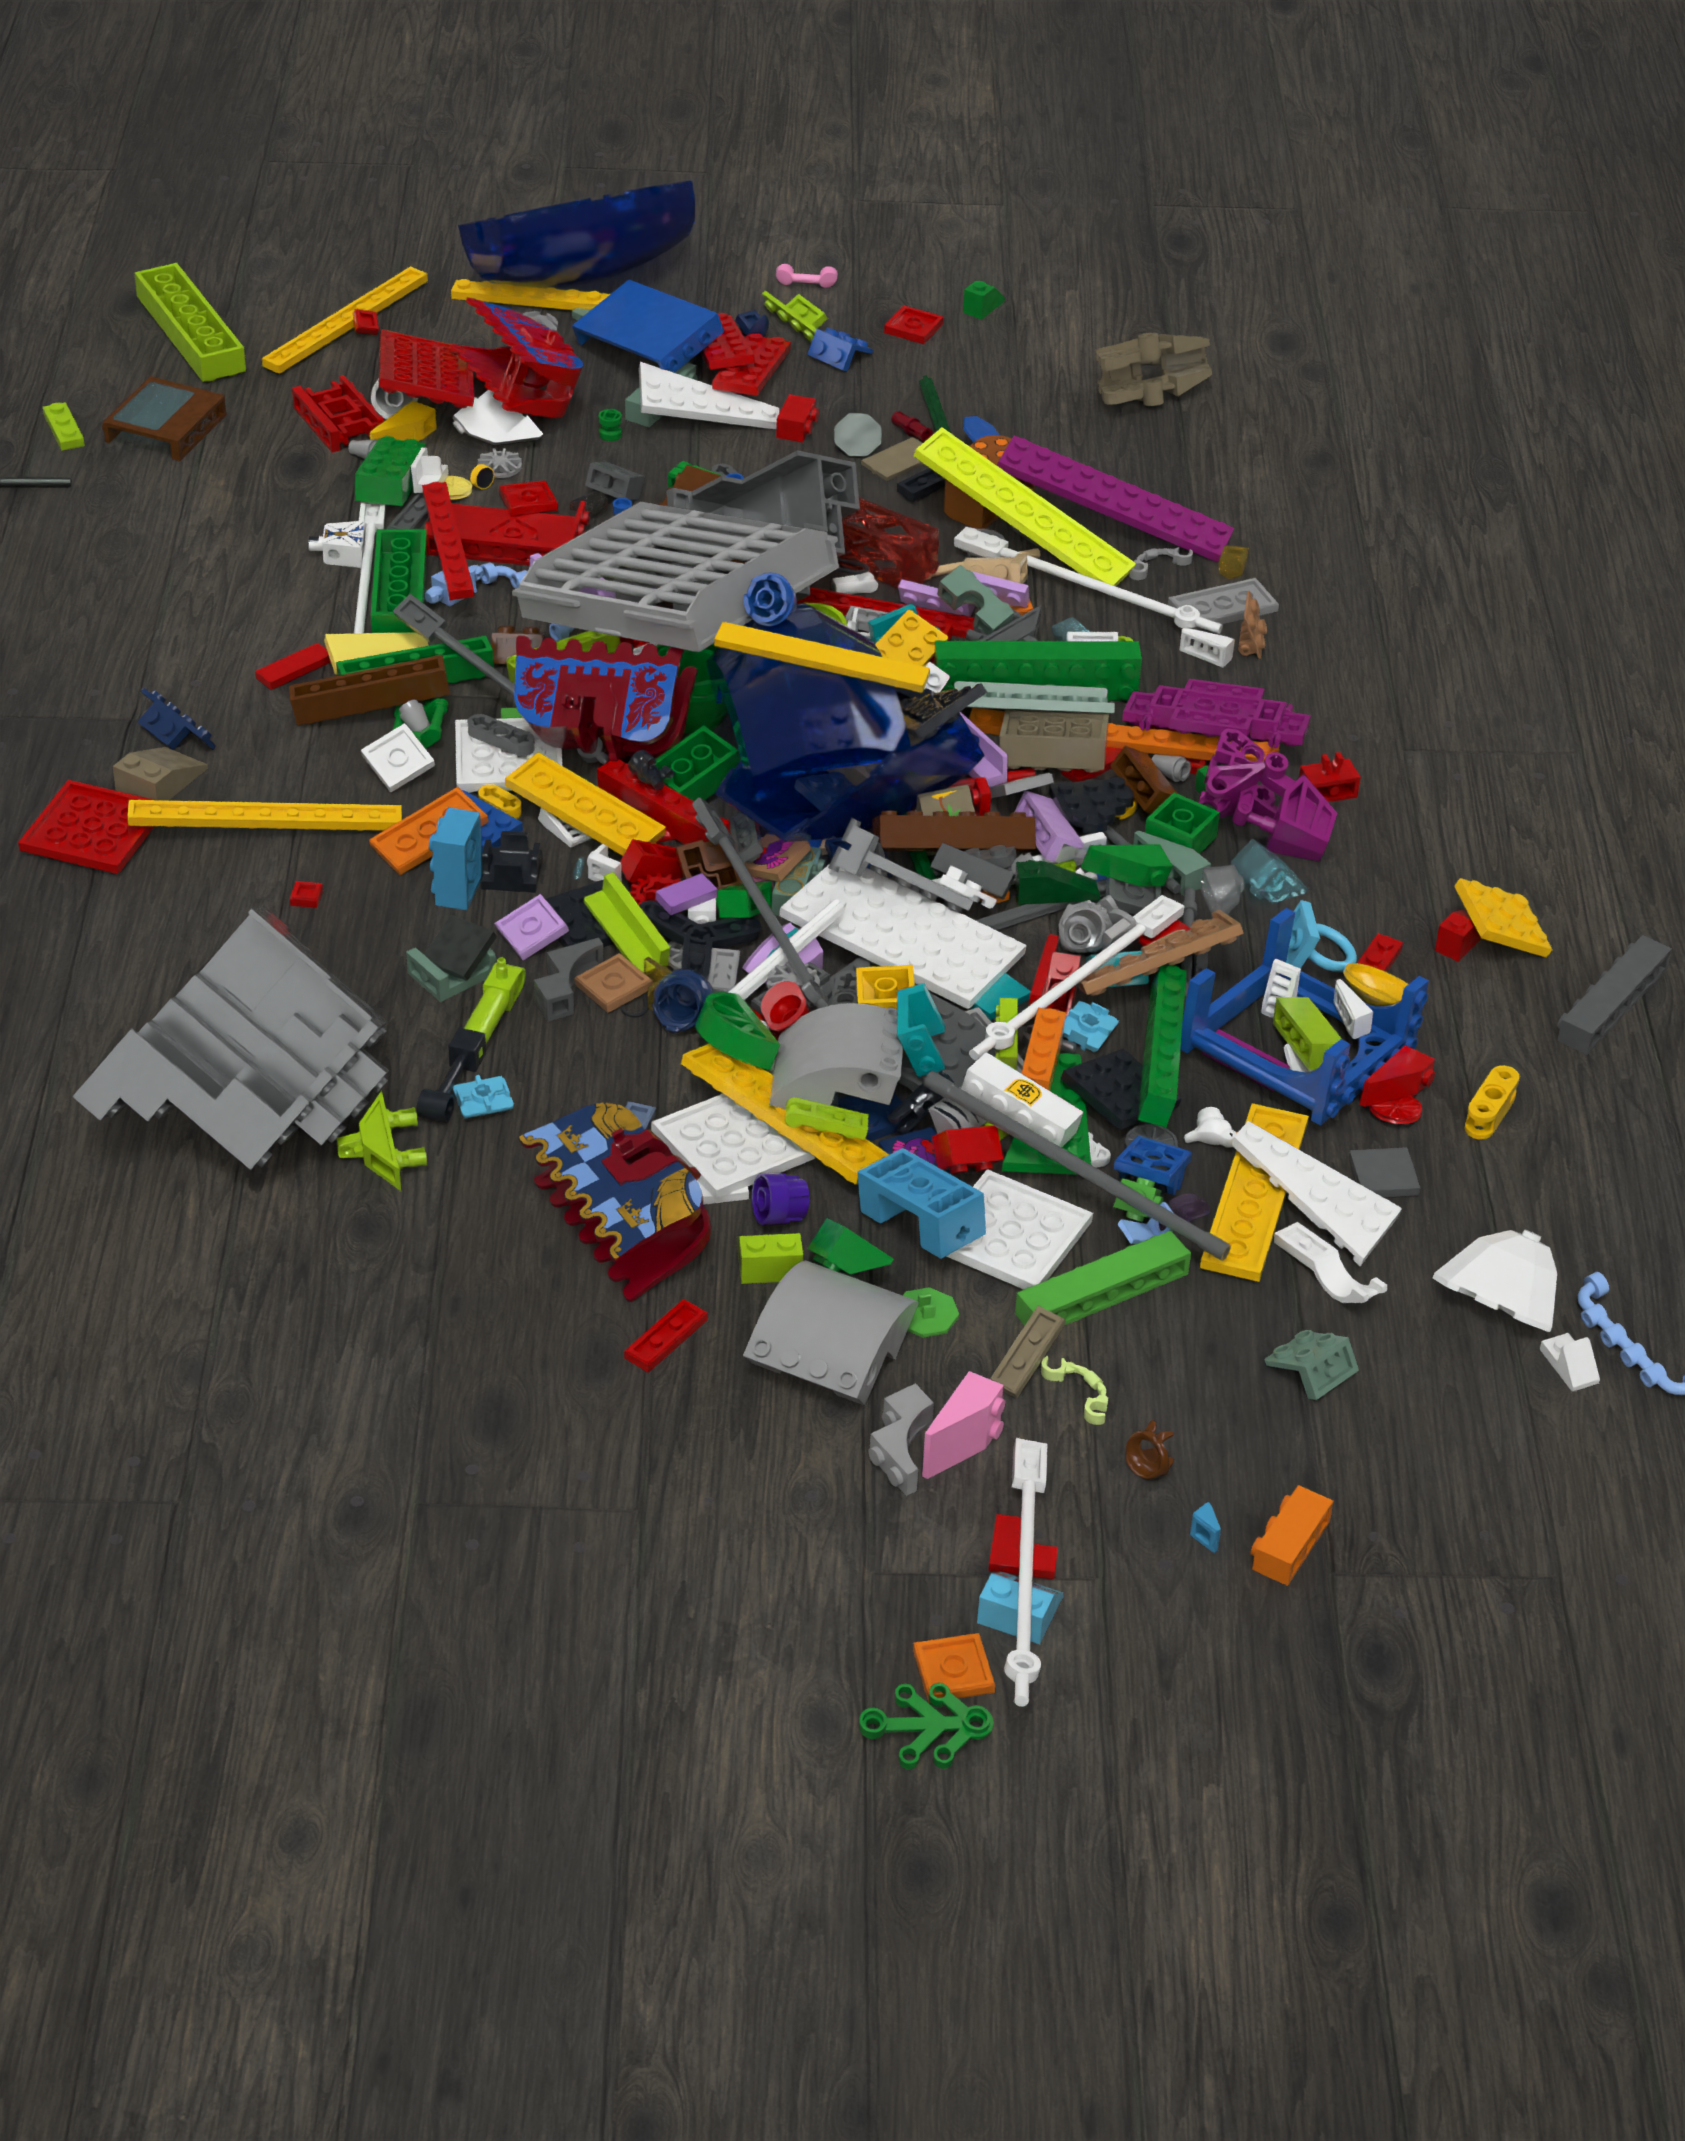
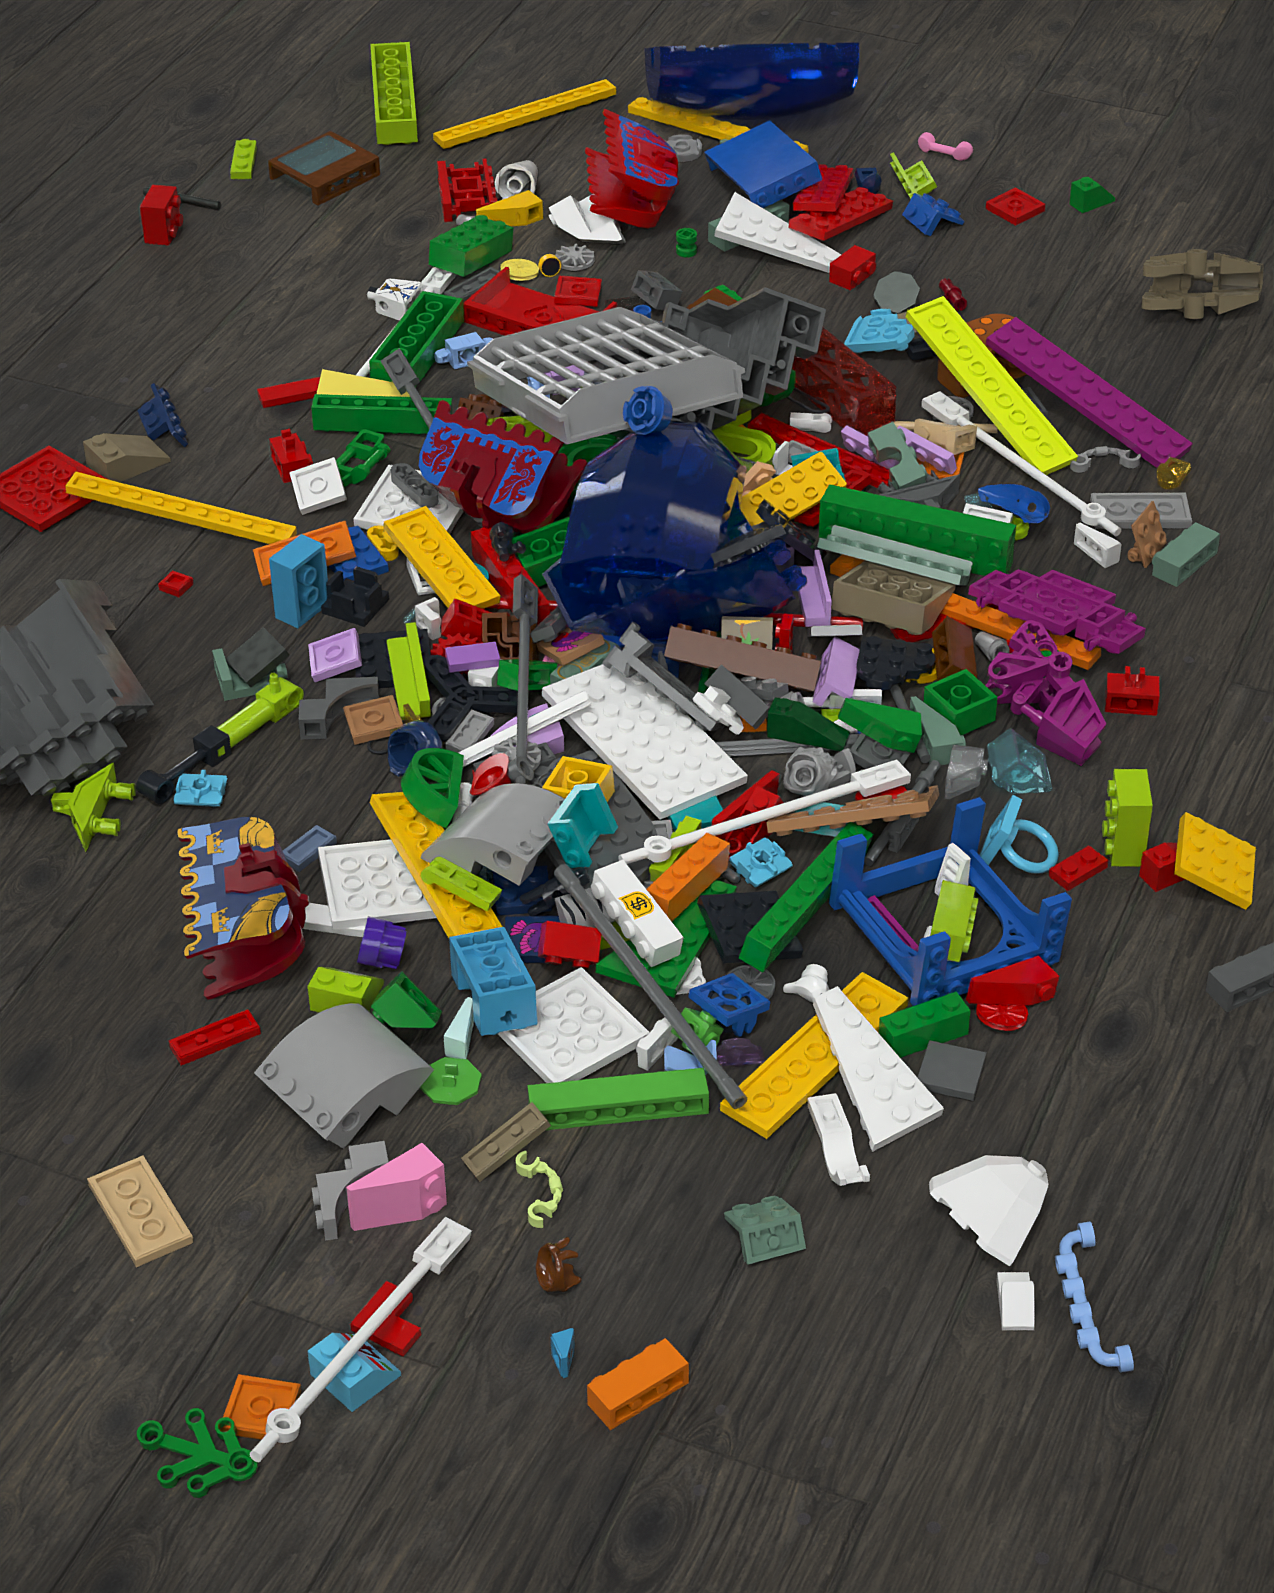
camera: 25 degrees right, 0 degrees up
reddish brown brick [289,655,451,725] -> none
red tile [352,309,379,335] -> none
red plate [378,329,474,408] -> none
light grey cone [399,700,430,732] -> none
white panel [411,448,449,493] -> none
red plate [422,482,474,600] -> none
yellow tile [714,622,930,693] -> none
dark green axle [919,375,952,434] -> none
white bracket [924,662,950,693] -> none
blue piece [963,416,1000,443] -> none
light grey tile [1101,909,1136,950] -> none
white slope [1333,979,1373,1039] -> none
yellow dish [1343,963,1408,1006] -> none
yellow piece [1464,1065,1520,1140] -> none
none -> tan tile [87,1156,193,1267]
none -> red brick [140,185,183,245]
none -> red brick [269,429,313,483]
none -> light aqua slope [444,997,474,1059]
none -> white plate [636,1017,678,1071]
none -> medium azure plate [843,309,915,353]
none -> green brick [879,992,970,1058]
none -> blue piece [978,484,1050,523]
none -> lime brick [1102,769,1153,867]
none -> sand green brick [1152,522,1220,587]

